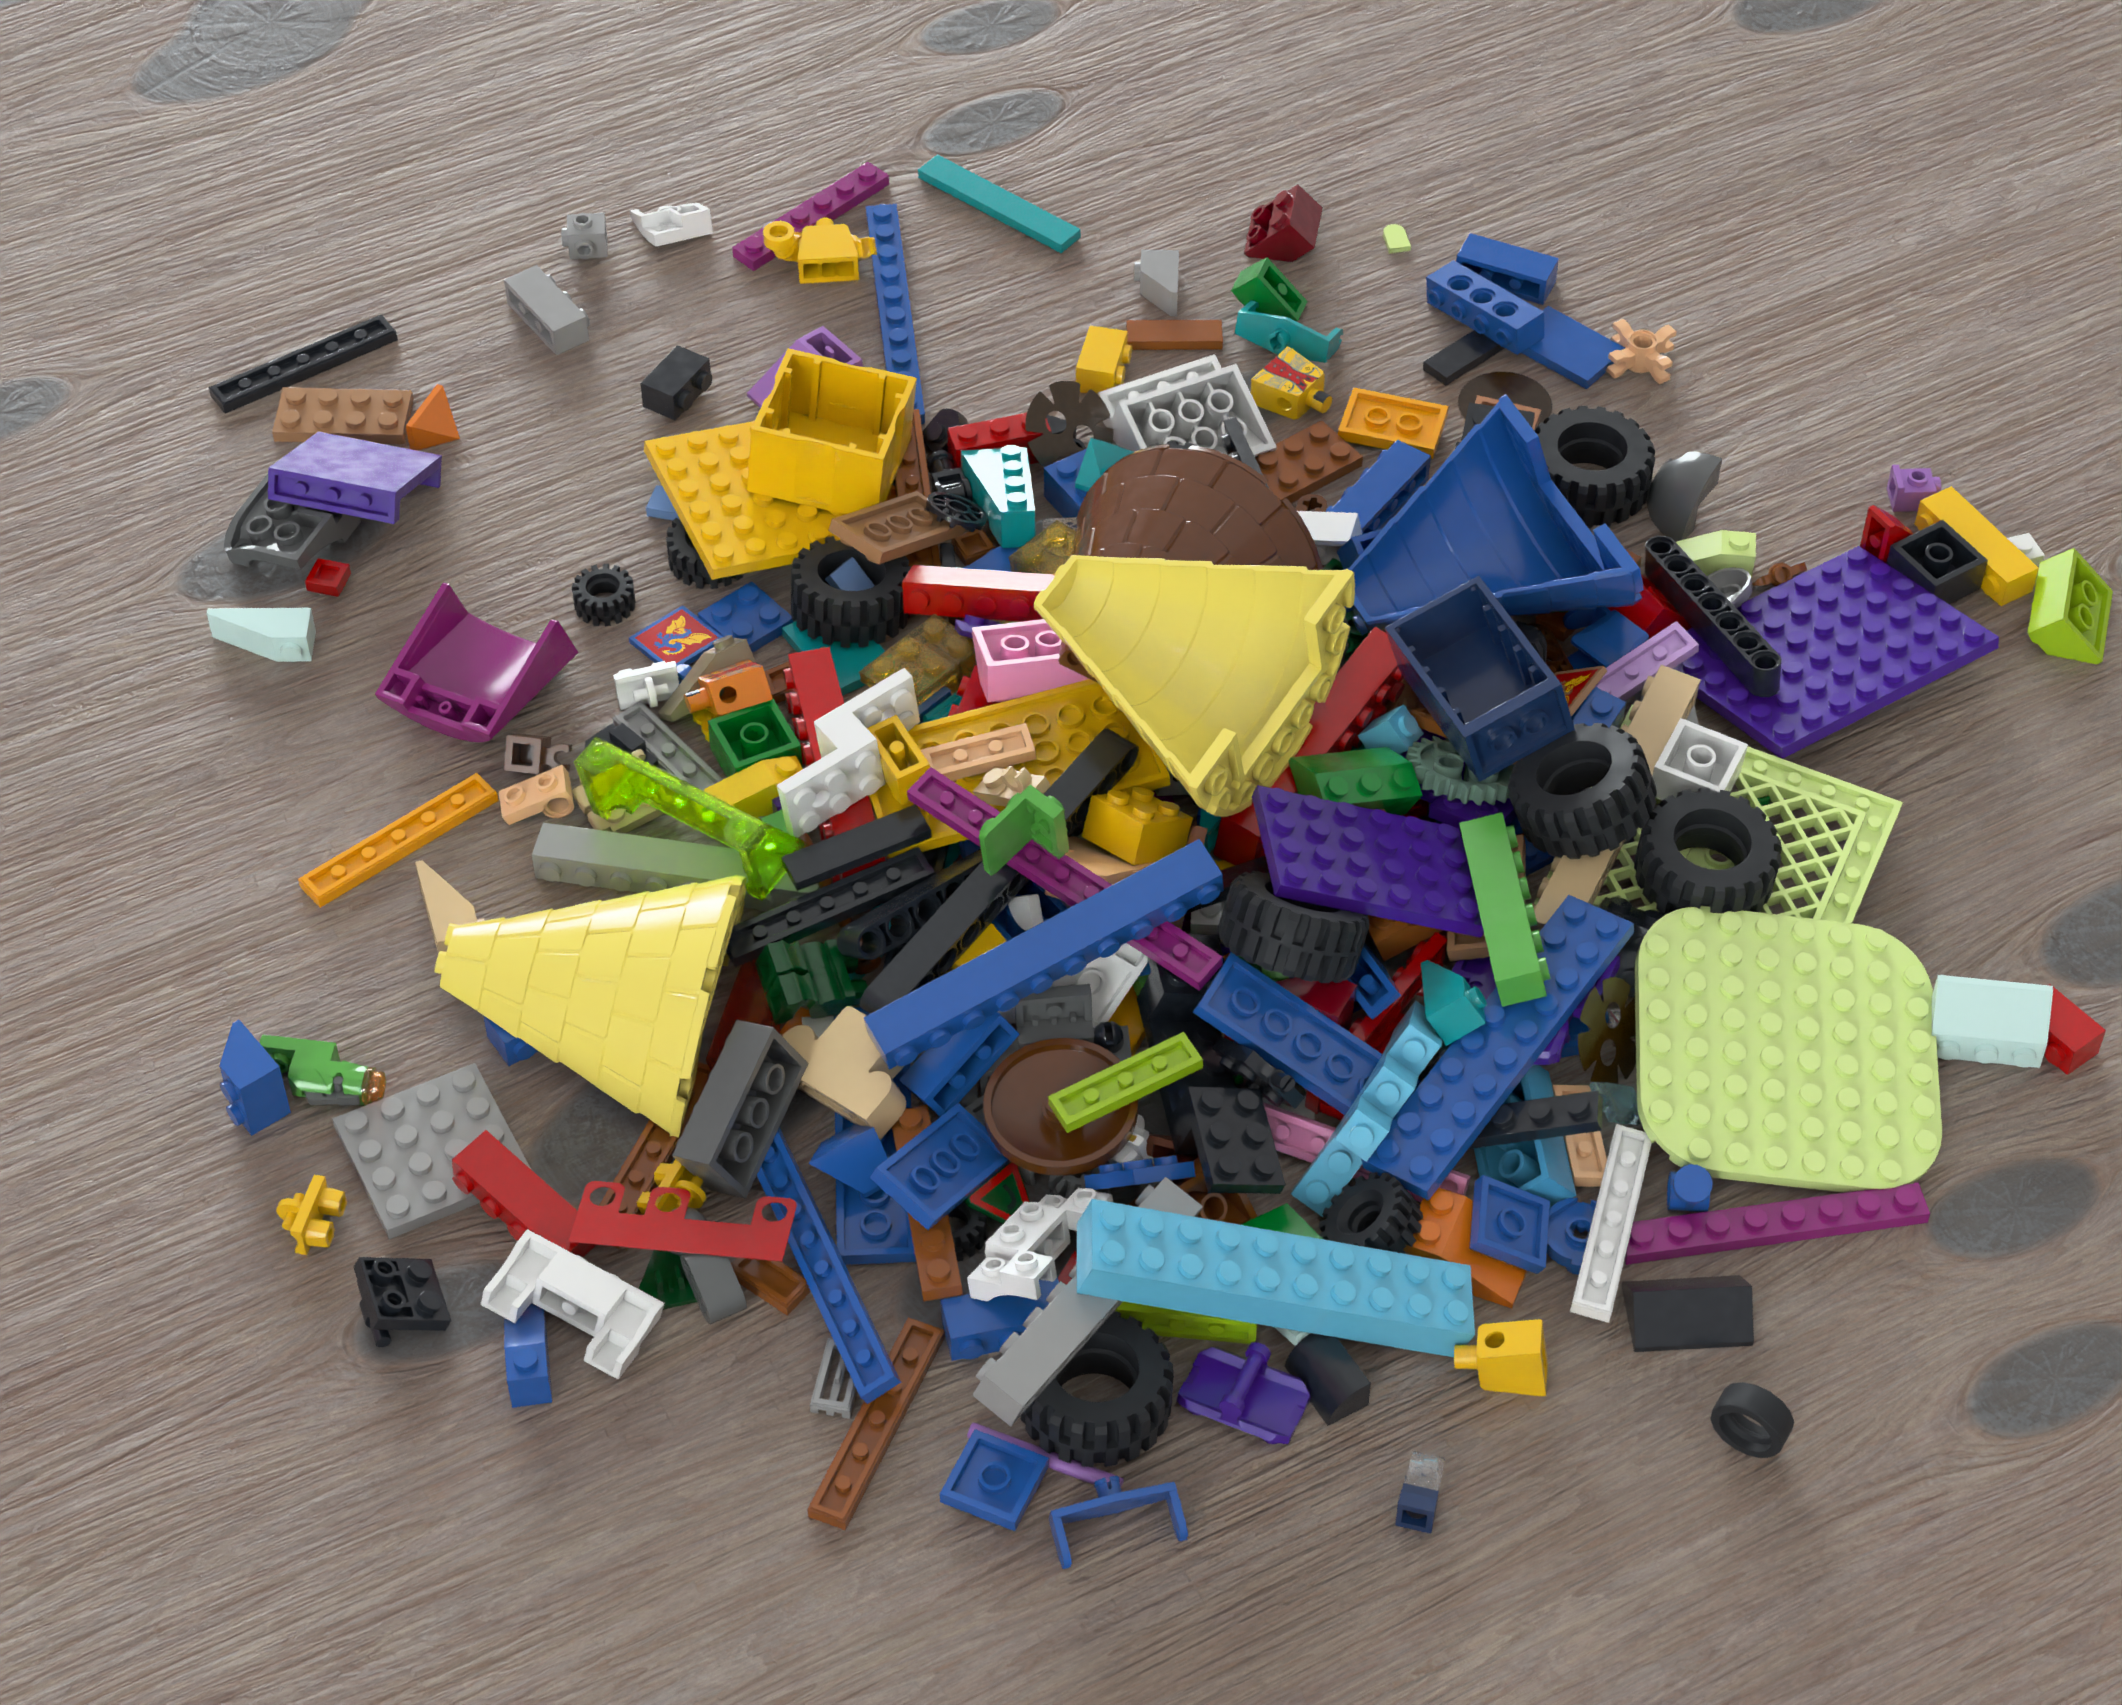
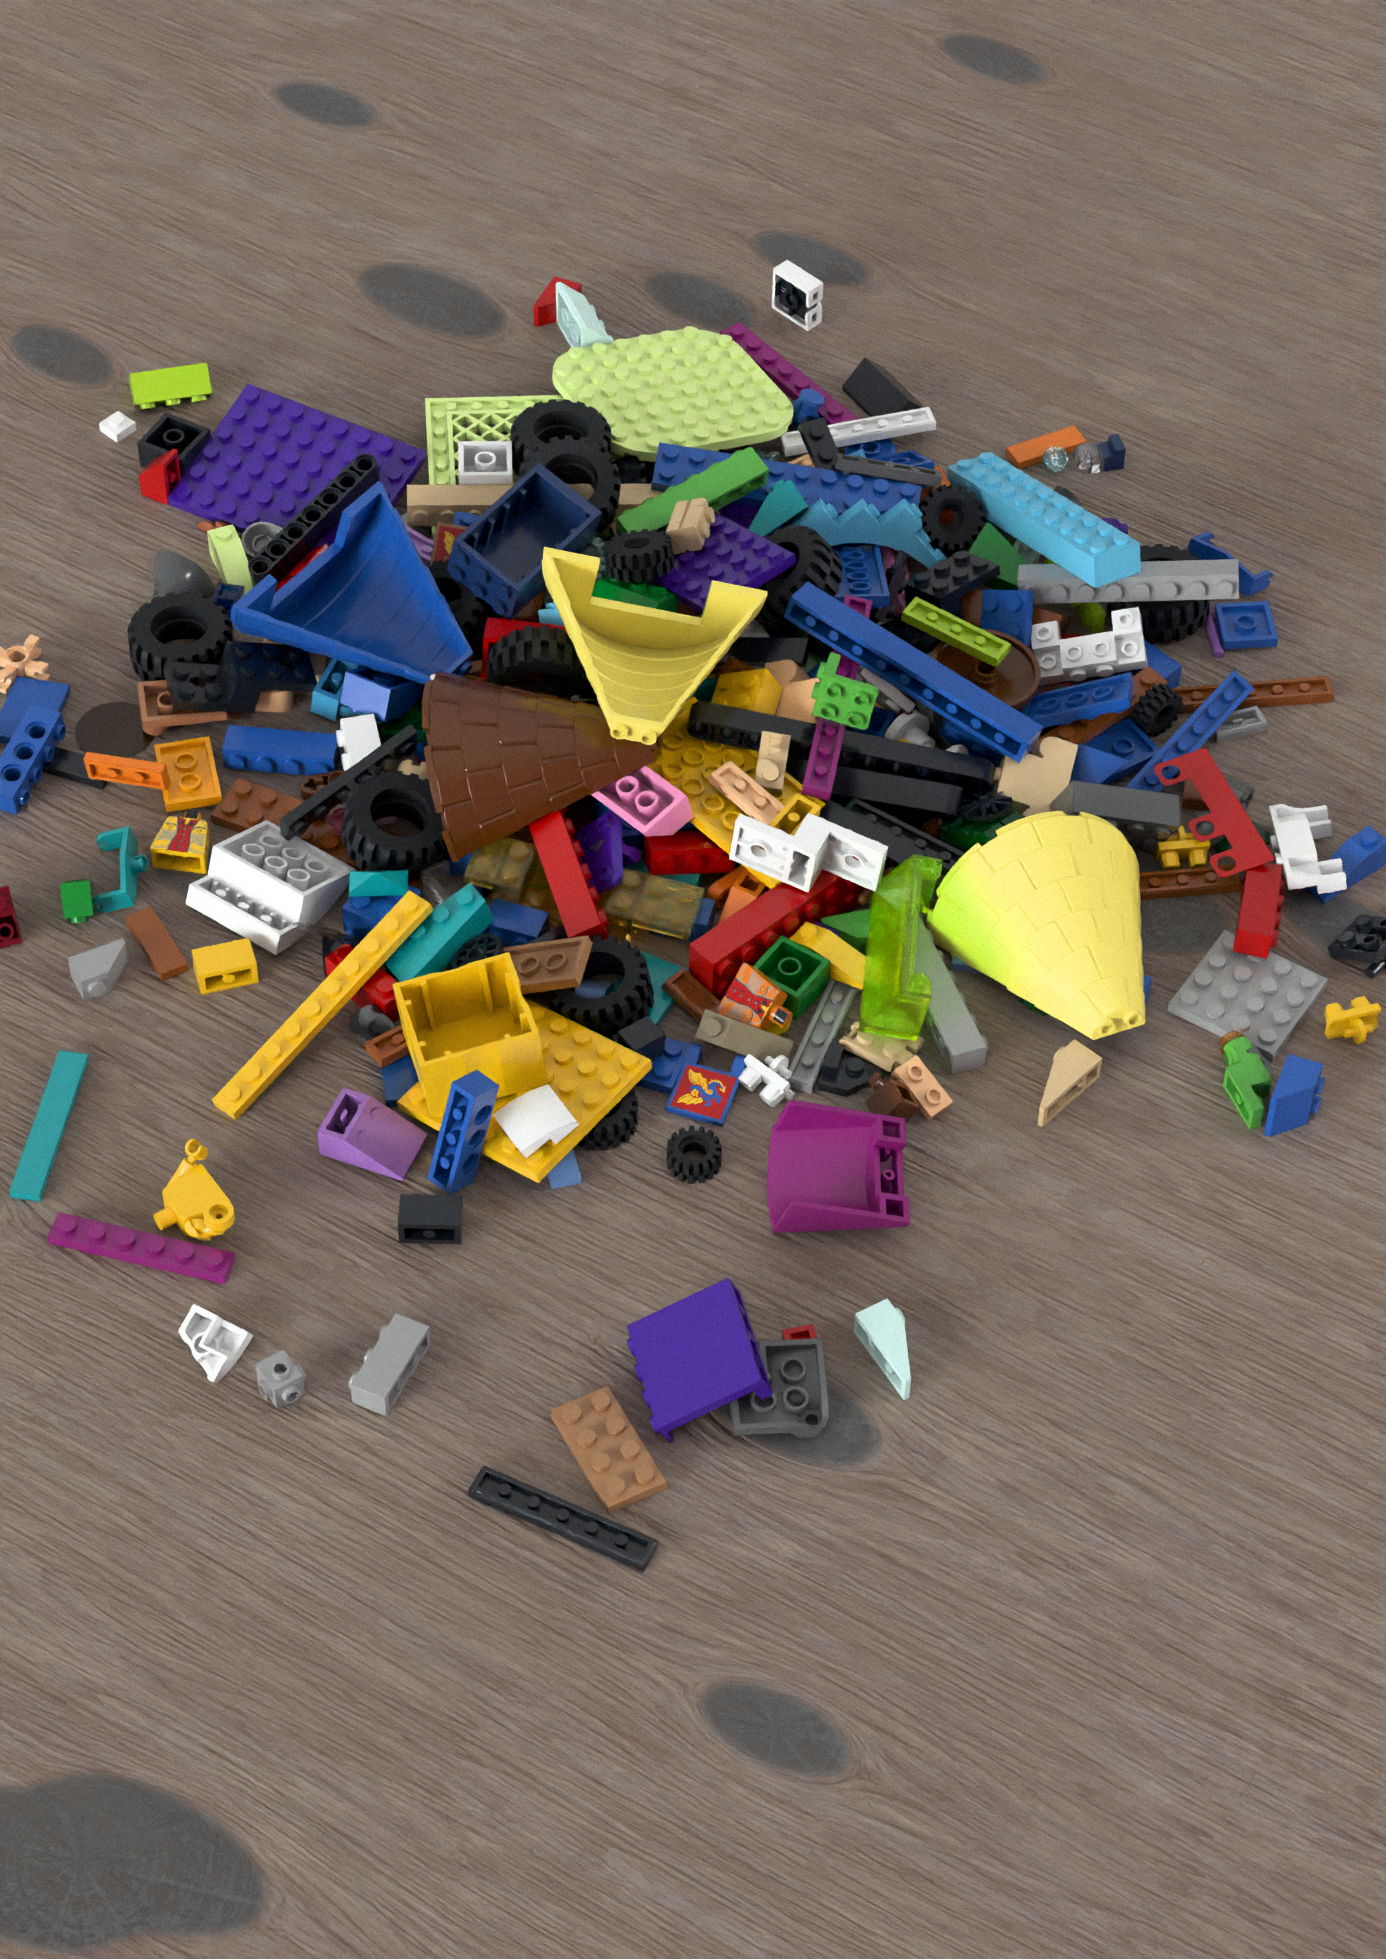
camera: 120 degrees left, 0 degrees up
light orange tile [298,773,499,908] -> none
orange slope [406,384,460,451] -> none
blue plate [866,204,925,424] -> none
yellow torso [1454,1319,1548,1396] -> none
black tyre [1710,1382,1794,1458] -> none
medium lavender brick [1887,465,1941,512] -> none
yellow brick [1914,486,2039,606] -> none
none -> orange tile [83,752,171,790]
none -> clear blue slope [212,583,245,617]
none -> yellow plate [212,890,433,1120]
none -> blue brick [427,1070,499,1195]
none -> white slope [493,1084,579,1158]
none -> black tyre [603,529,675,583]
none -> black brick [618,1016,666,1061]
none -> tan brick [666,497,715,554]
none -> white piece [772,260,823,331]
none -> dark grey plate [834,453,942,489]
none -> black wheel [960,791,1014,821]
none -> orange tile [1006,425,1087,469]
none -> clear light blue plate [1043,446,1068,473]
none -> black tyre [1131,683,1183,737]

